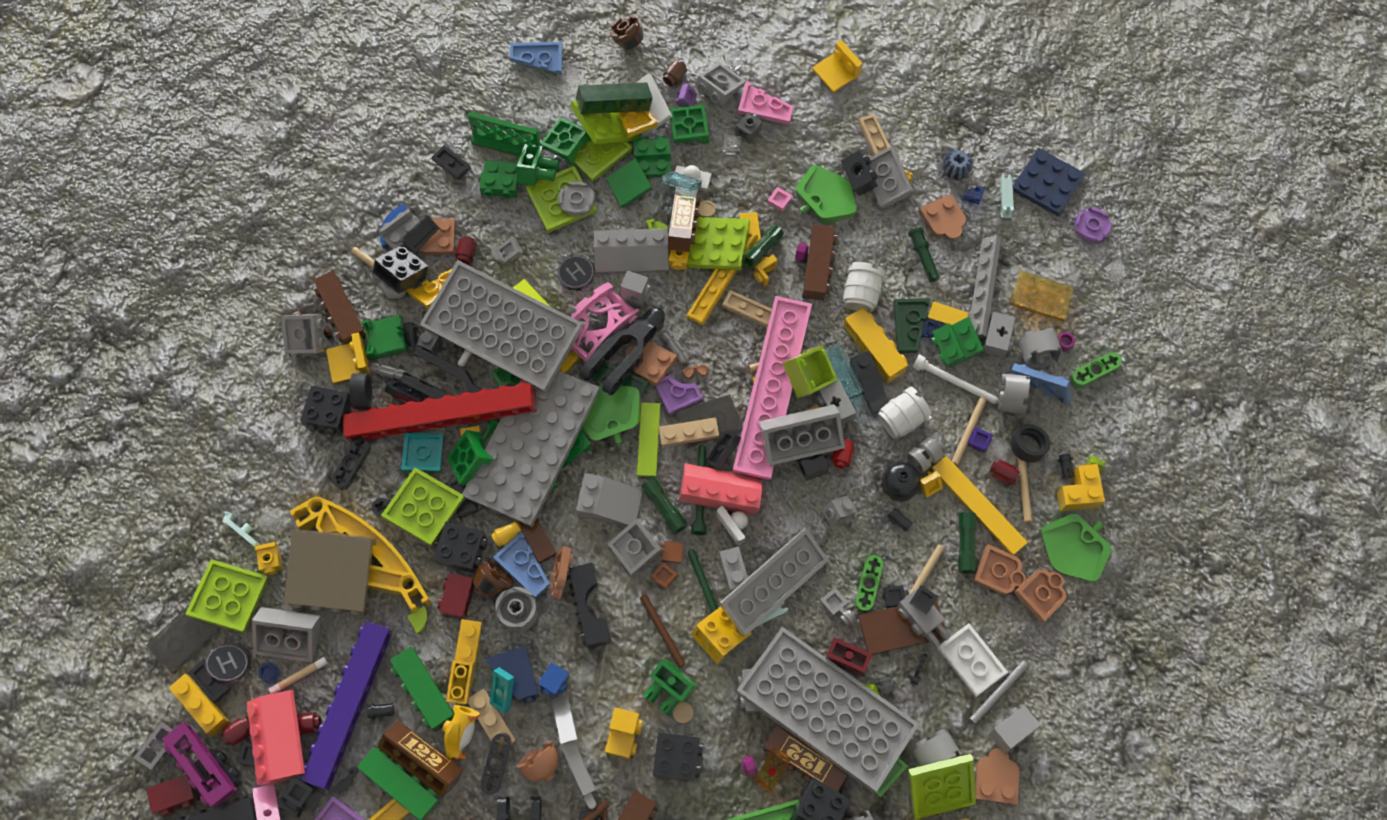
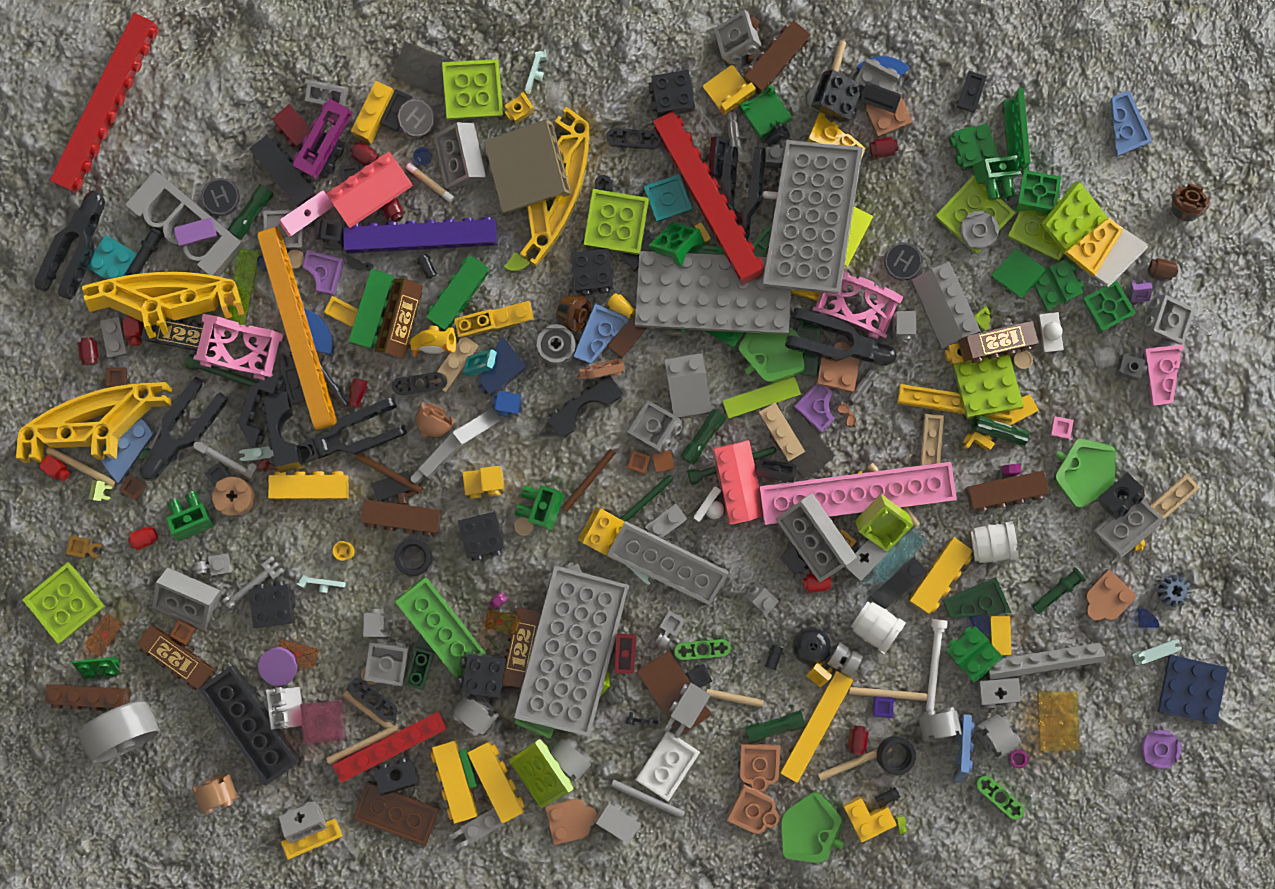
camera: 70 degrees right, 15 degrees up
black tyre [349,373,372,409] -> none
dark red brick [437,573,475,620] -> none
light grey bracket [490,237,523,265] -> none
dark green brick [576,82,653,114] -> none
clear light blue tile [661,171,702,192] -> none
yellow bracket [813,40,863,93] -> none
black tile [909,585,938,615] -> none

